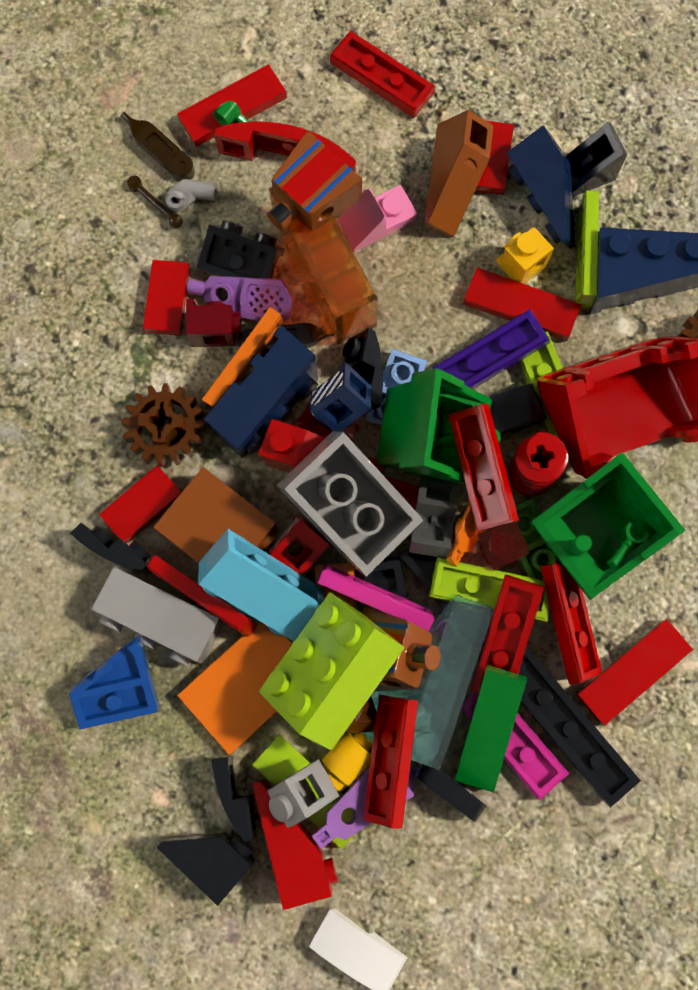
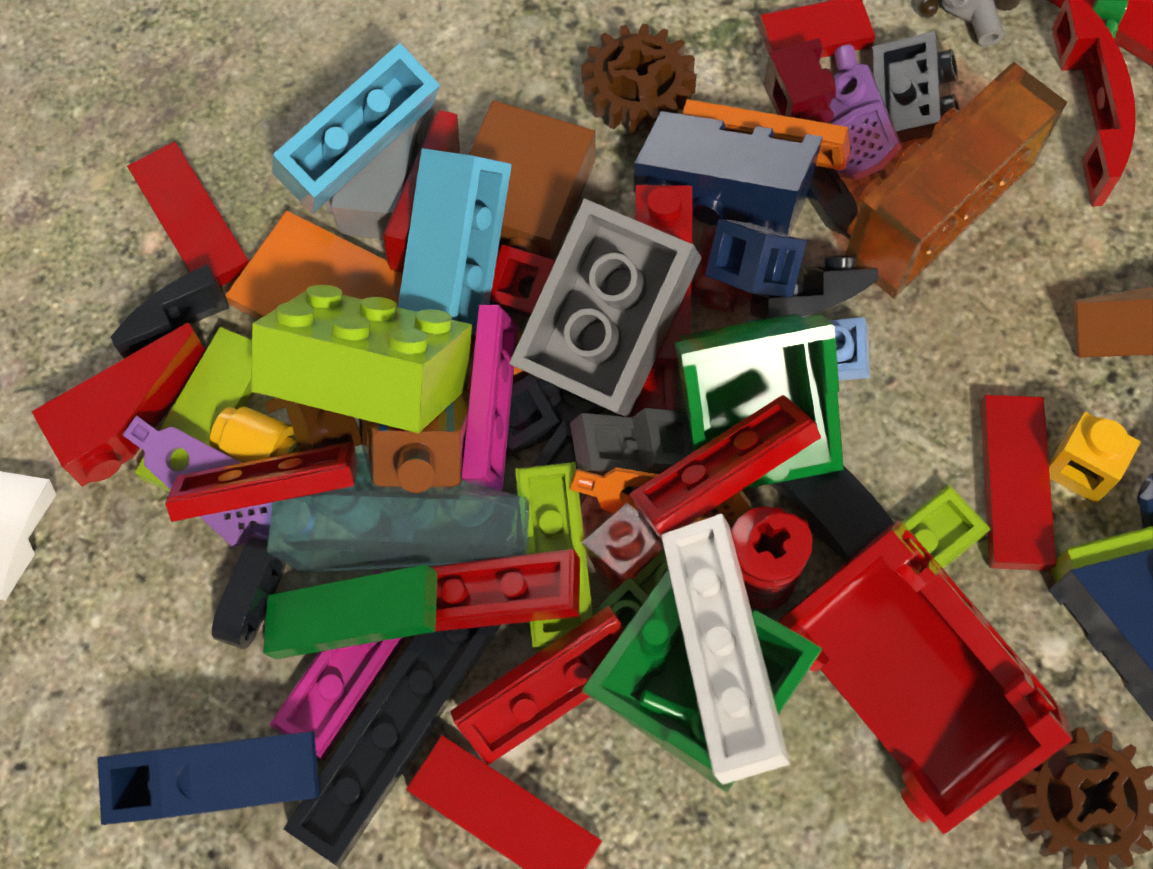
camera: 70 degrees right, 10 degrees down
blue wing [69,637,159,730] -> none
black slope [70,522,152,575] -> none
red tile [99,465,182,543] -> none
black slope [157,833,256,906] -> none
torso [267,131,362,231] -> none
light grey brick [267,759,340,828] -> none
bright pink slope [337,185,418,252] -> none
dark purple tile [433,309,550,389] -> none
none -> dark blue slope [97,731,320,825]
none -> red tile [127,141,249,287]
none -> medium azure brick [272,43,440,214]
none -> white plate [661,514,790,784]

